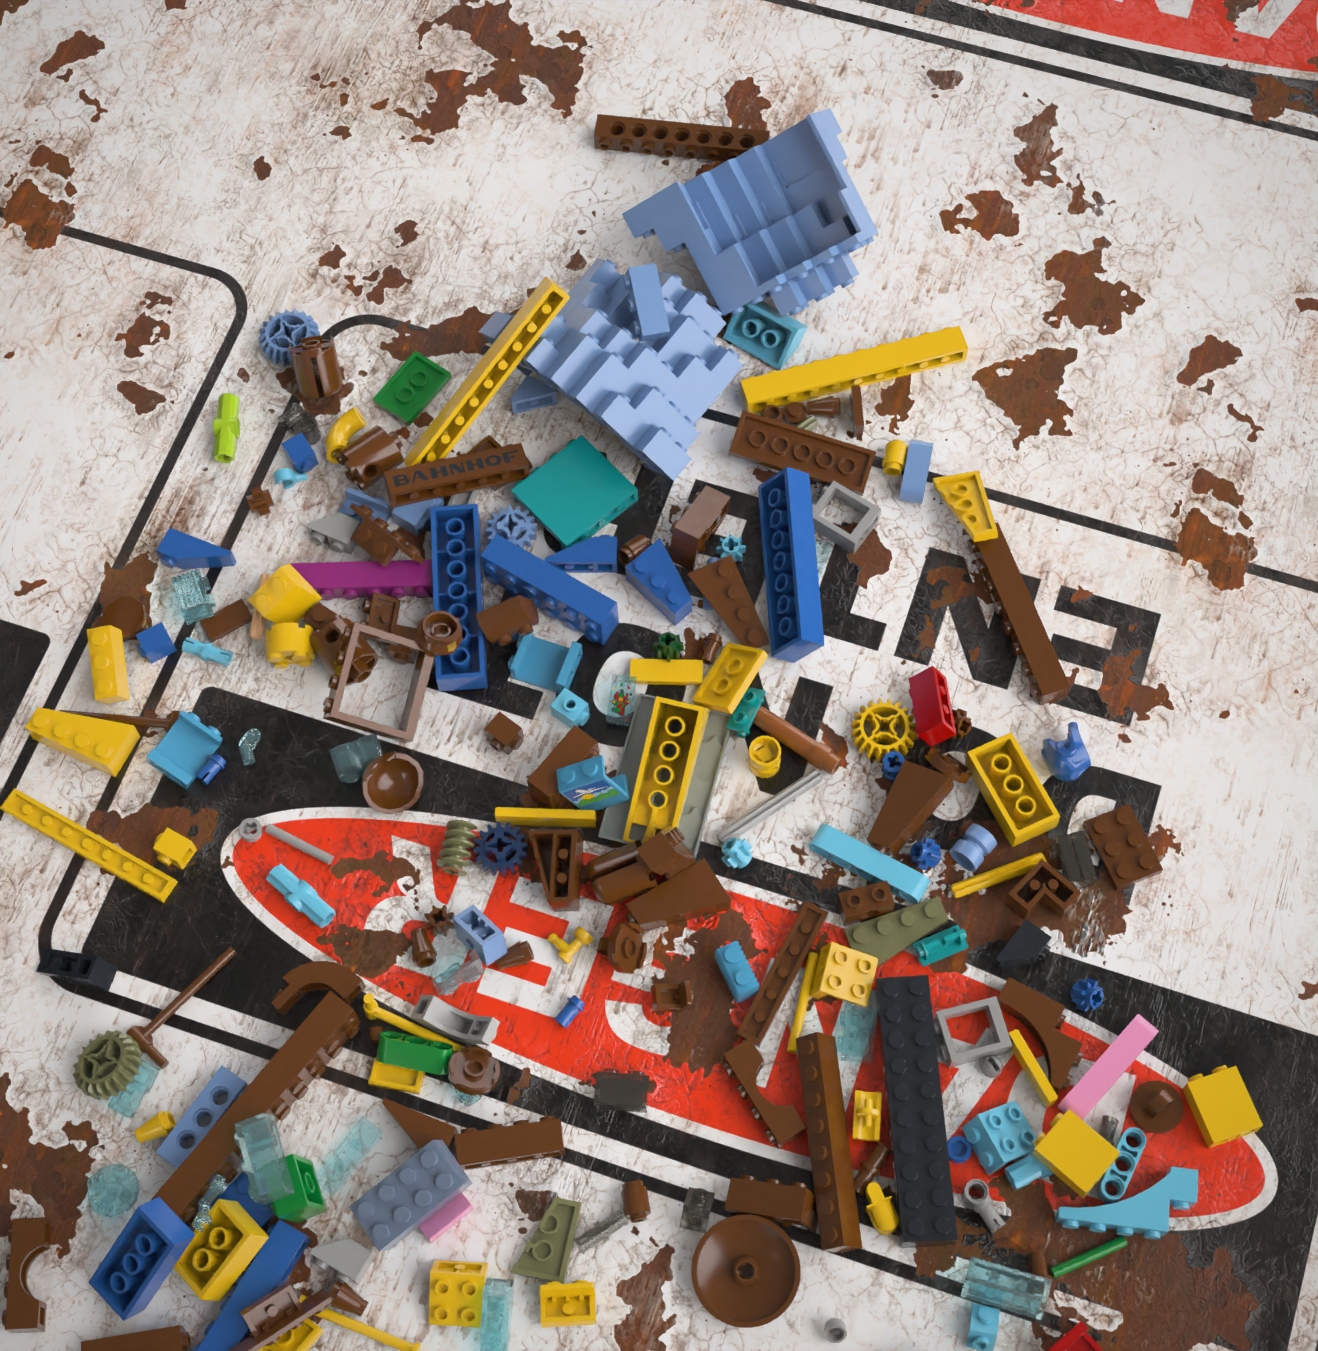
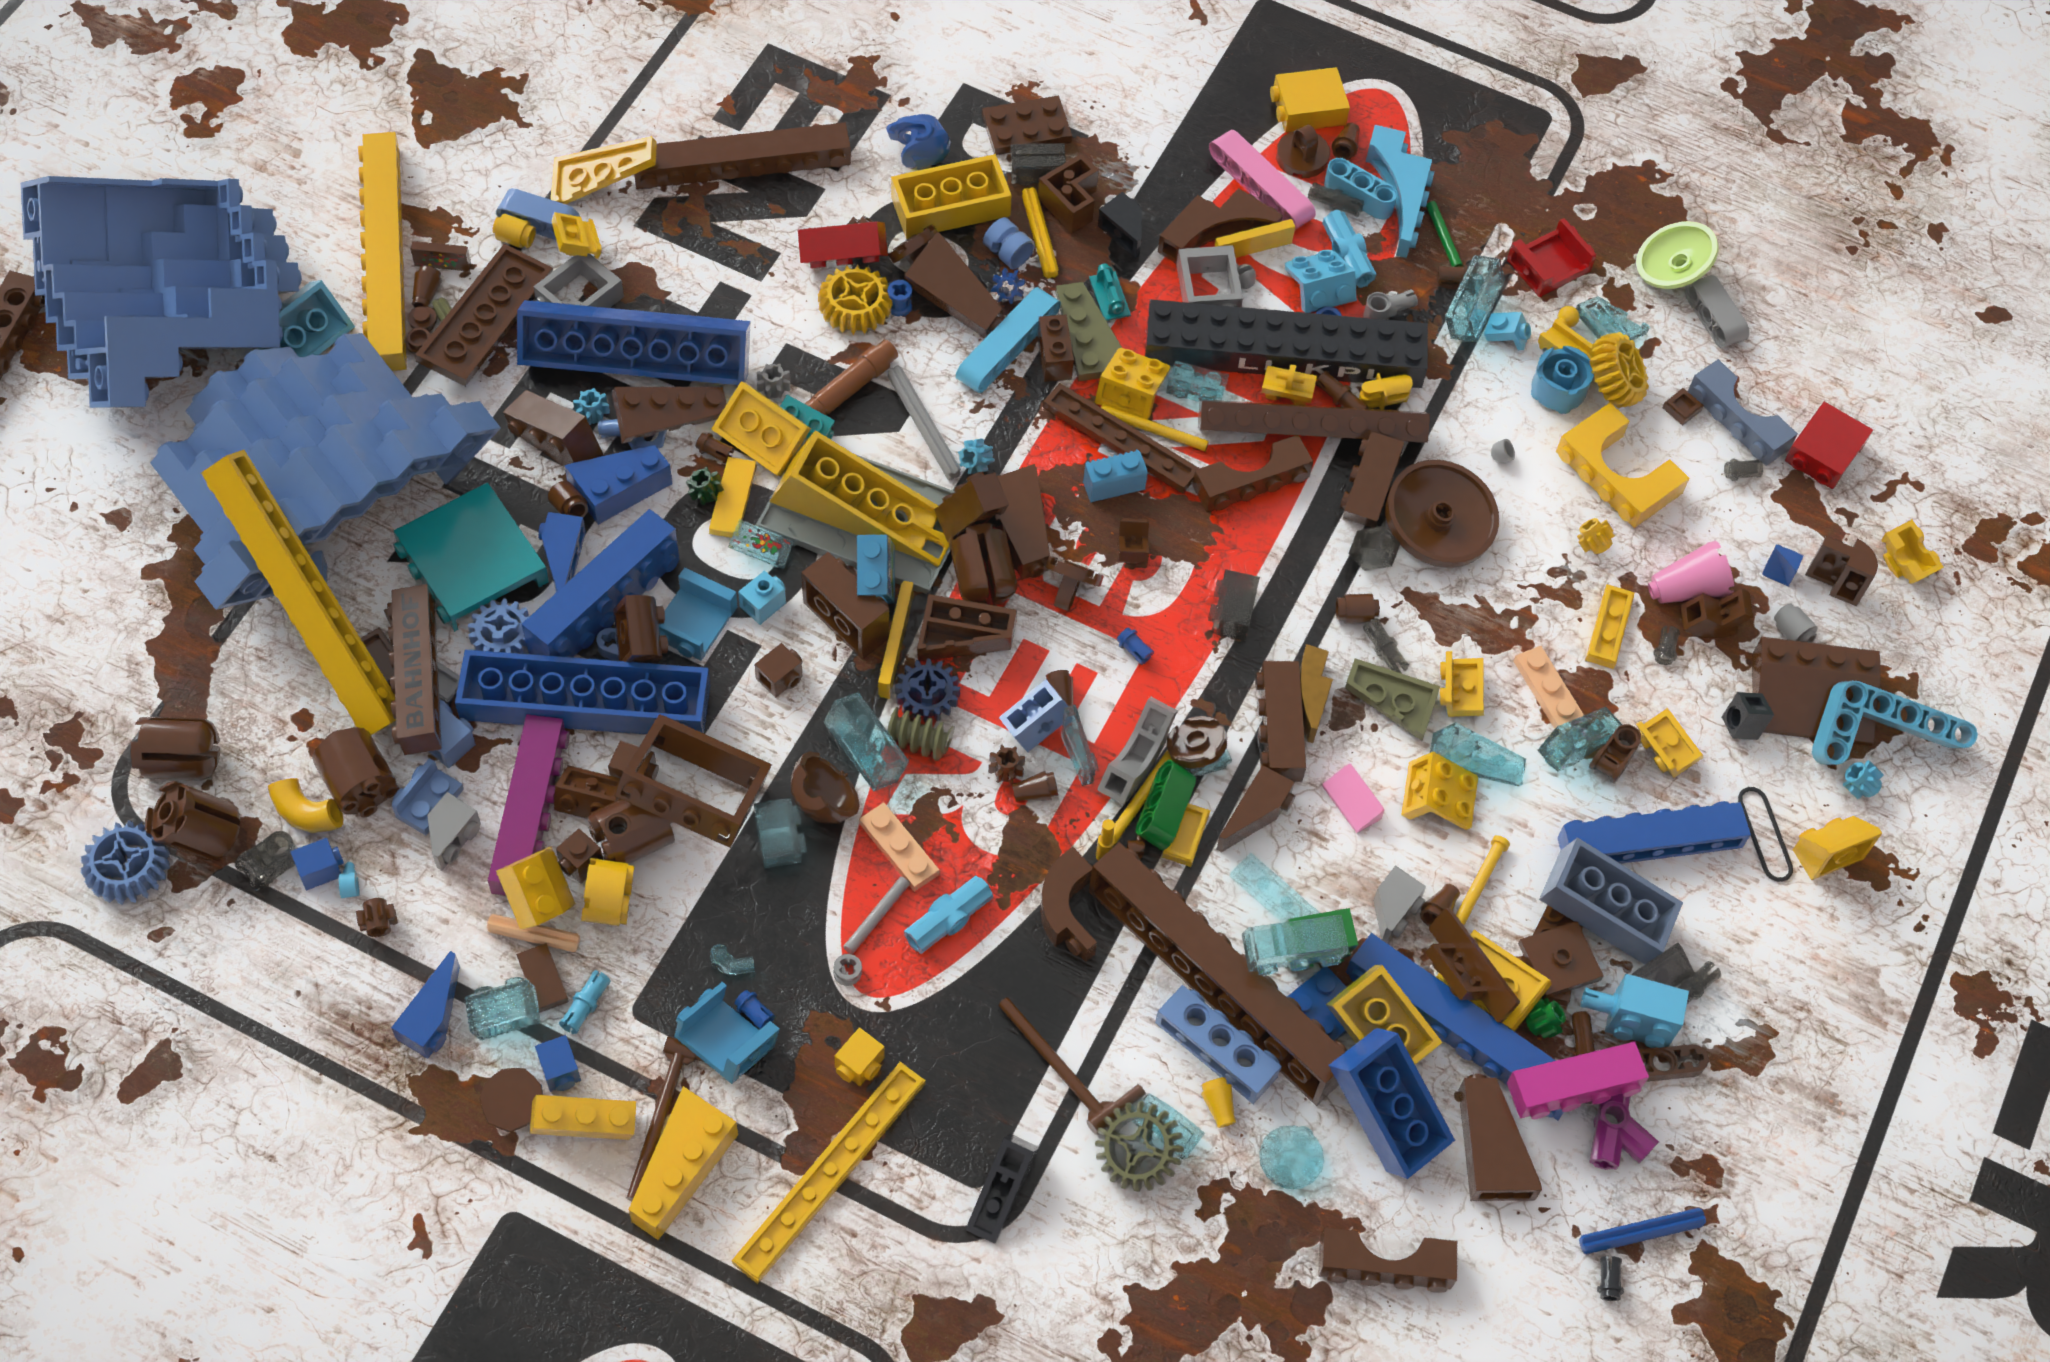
camera: 90 degrees left, 5 degrees down
clear light blue arm [192,1174,228,1232] -> none
lime piece [213,393,240,463] -> none
sand blue brick [349,1140,473,1251] -> none
reddish brown bracket [350,503,425,567] -> none
green plate [373,351,452,426] -> none
reddish brown hat [416,611,462,656] -> none
yellow piece [548,926,594,965] -> none
medium blue brick [623,263,670,342] -> none
yellow wheel [749,736,781,778] -> none
yellow brick [1032,1109,1120,1198] -> none
blue gear [1071,978,1104,1012] -> none
none -> reddish brown cylinder [131,717,220,781]
none -> yellow plate [551,212,602,259]
none -> light grey gear [757,364,791,398]
none -> clear light blue brick [824,692,909,792]
none -> light nougat plate [859,803,939,892]
none -> pearl gold slope [1300,644,1333,743]
none -> reddish brown cone [1332,123,1360,160]

